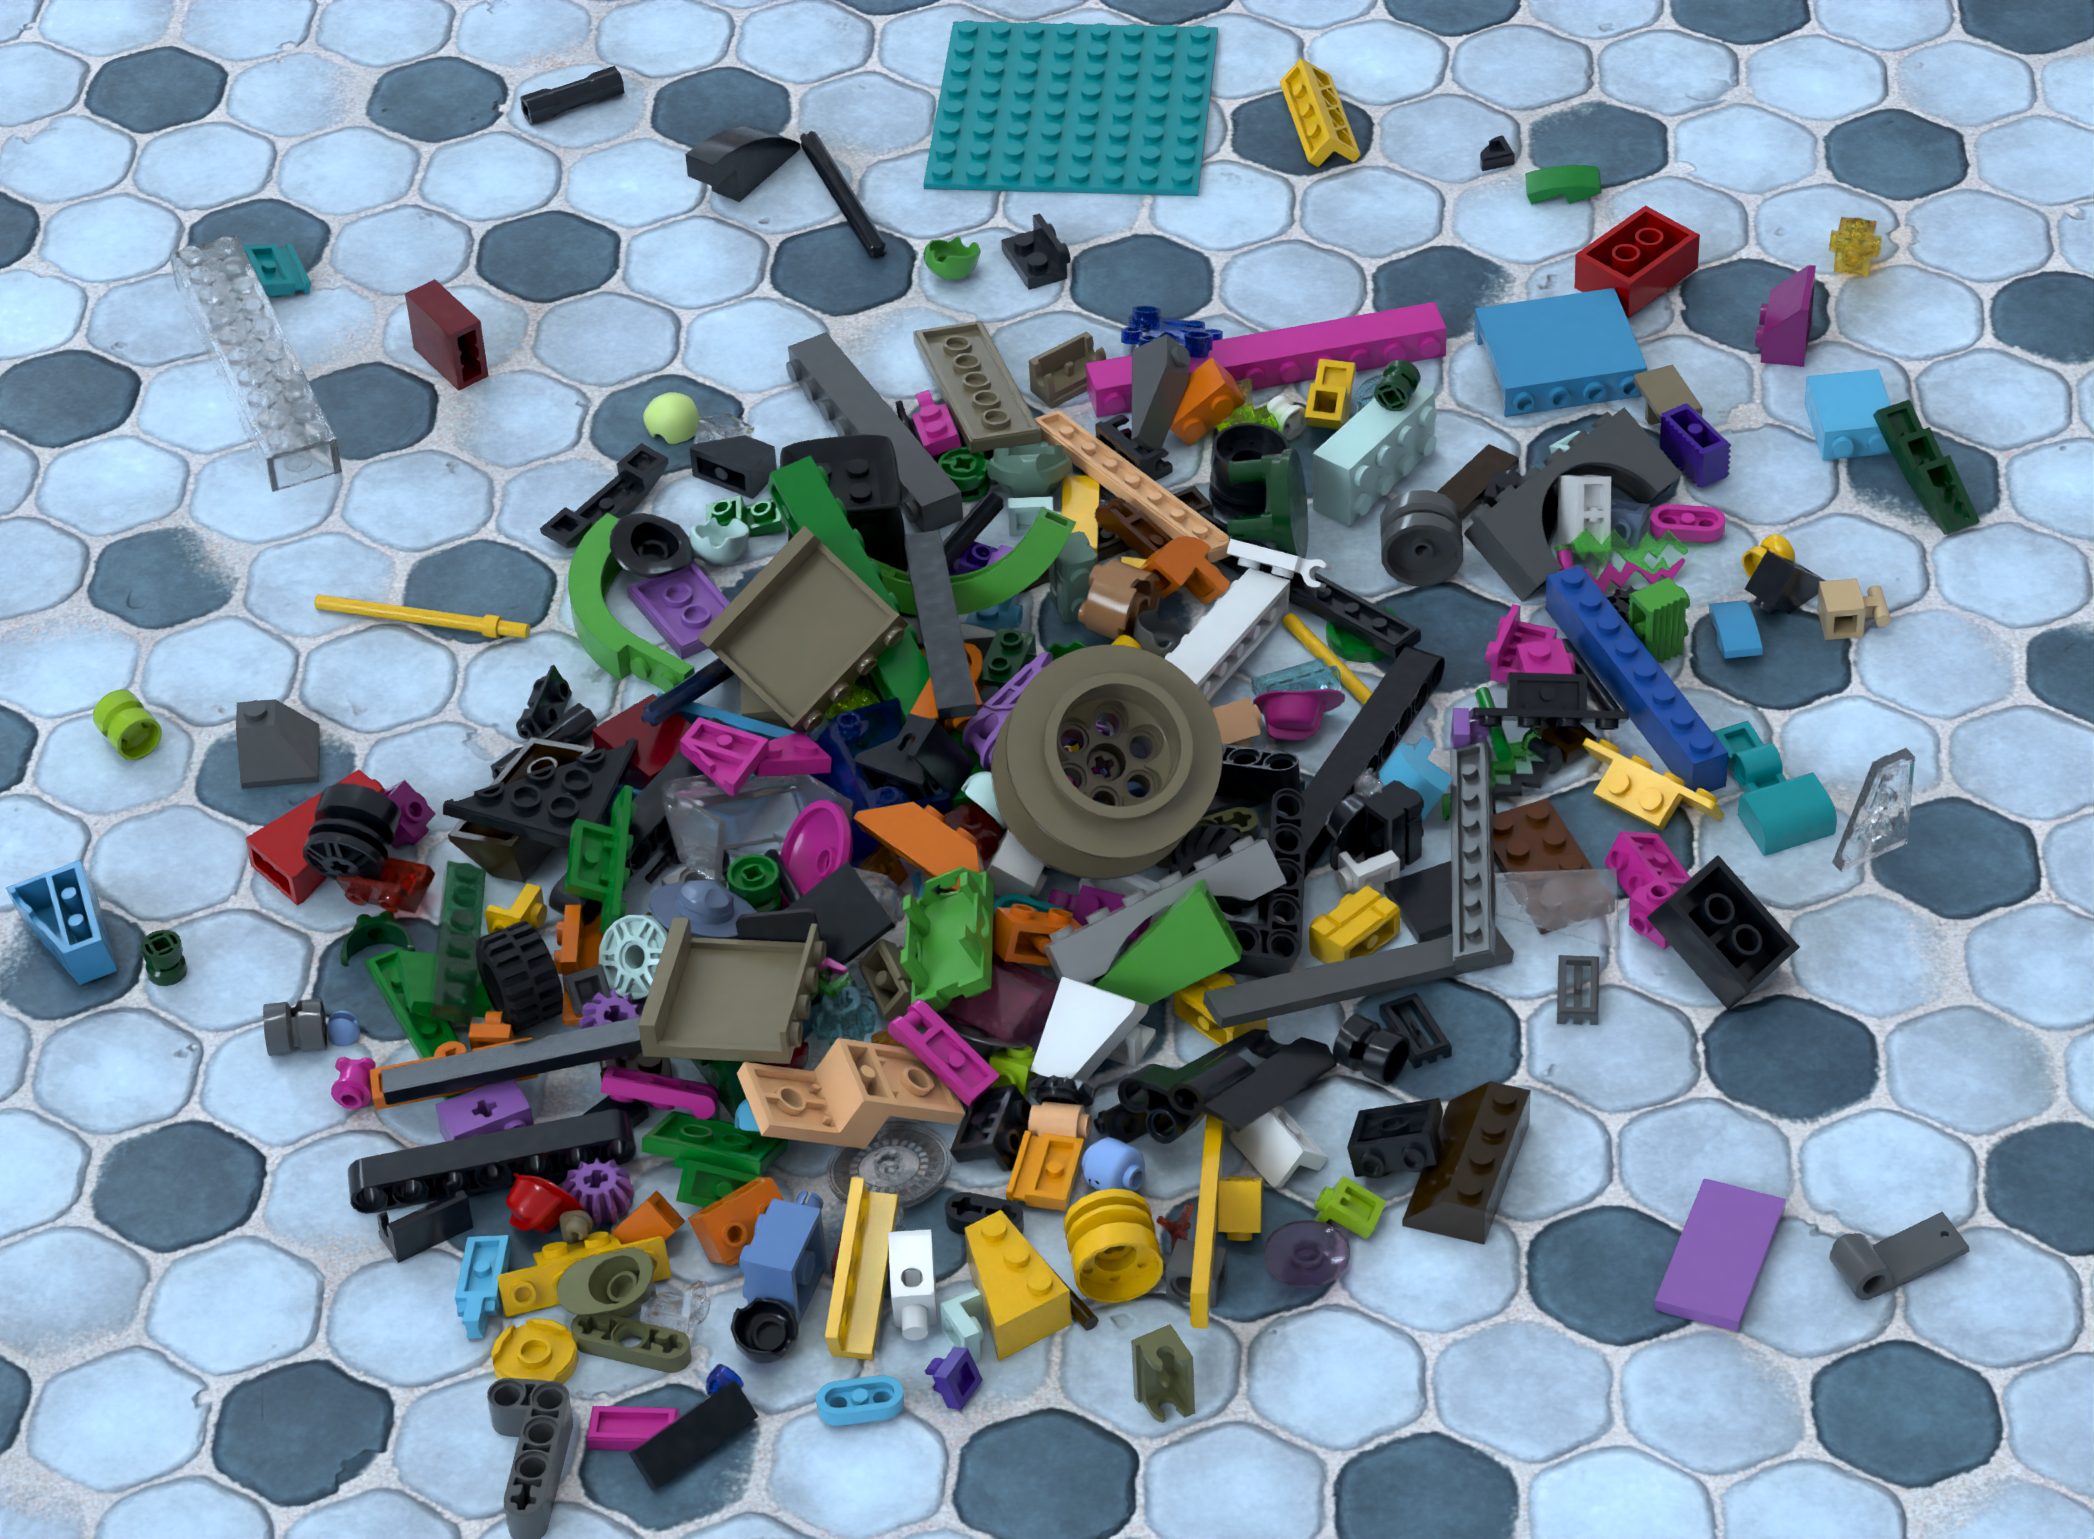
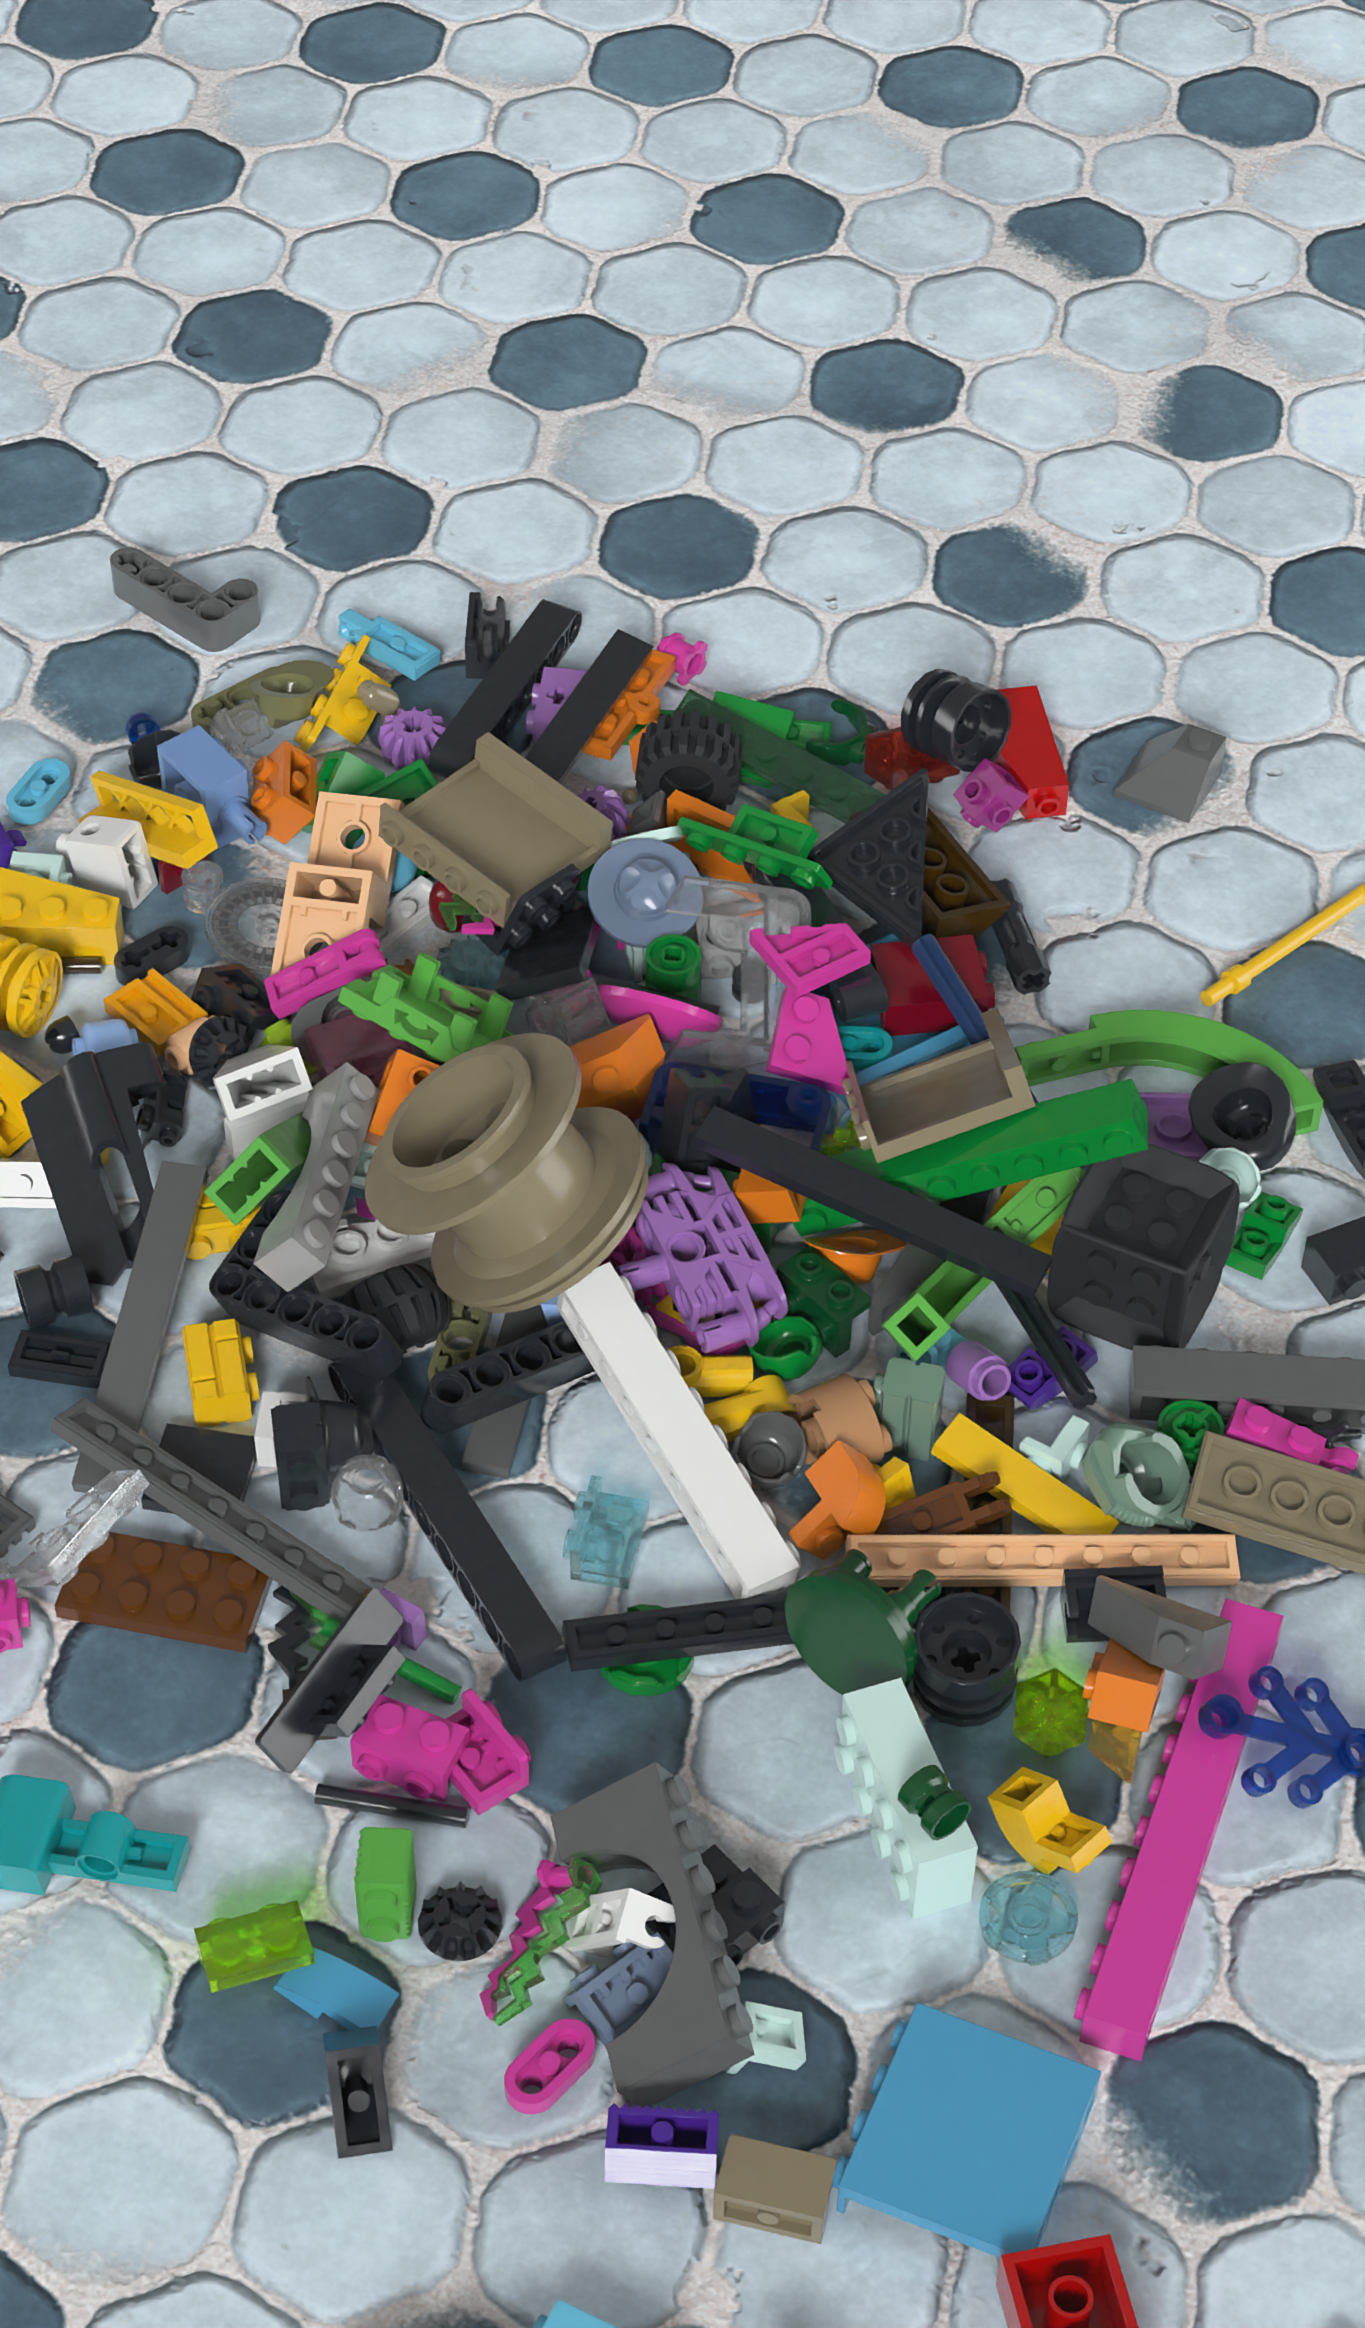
camera: 120 degrees right, 5 degrees up
dark azure wedge [6,860,117,985] -> none
lime wheel [93,689,162,760] -> none
dark green wheel [141,930,187,986] -> none
dark grey wheel [263,998,327,1056] -> none
light blue hinge [326,1010,360,1046] -> none
yellow tile [491,1318,579,1384] -> none
red piece [506,1173,585,1234] -> none
black hinge [516,665,572,739] -> none
dark pink tile [587,1406,680,1451] -> none
orange panel [611,1190,685,1245] -> none
black tile [628,1380,759,1490] -> none
dark tan hinge [1029,331,1106,409] -> none
light nougat brick [1212,697,1262,747] -> none
white plate [1227,539,1331,590] -> none
dark pink piece [1253,689,1345,741] -> none
white wheel [1262,395,1307,440] -> none
yellow bar [1282,613,1373,705] -> none
medium azure brick [1379,736,1453,821] -> none
dark grey wheel [1380,490,1463,586] -> none
dark brown tile [1437,444,1519,520] -> none
blue brick [1546,565,1728,792] -> none
yellow bracket [1582,738,1725,831] -> none
dark pink bracket [1605,831,1691,897] -> none
yellow wheel [1742,533,1795,578] -> none
tan brick [1817,578,1891,640] -> none
none -> clear neon green bracket [194,1900,315,1993]

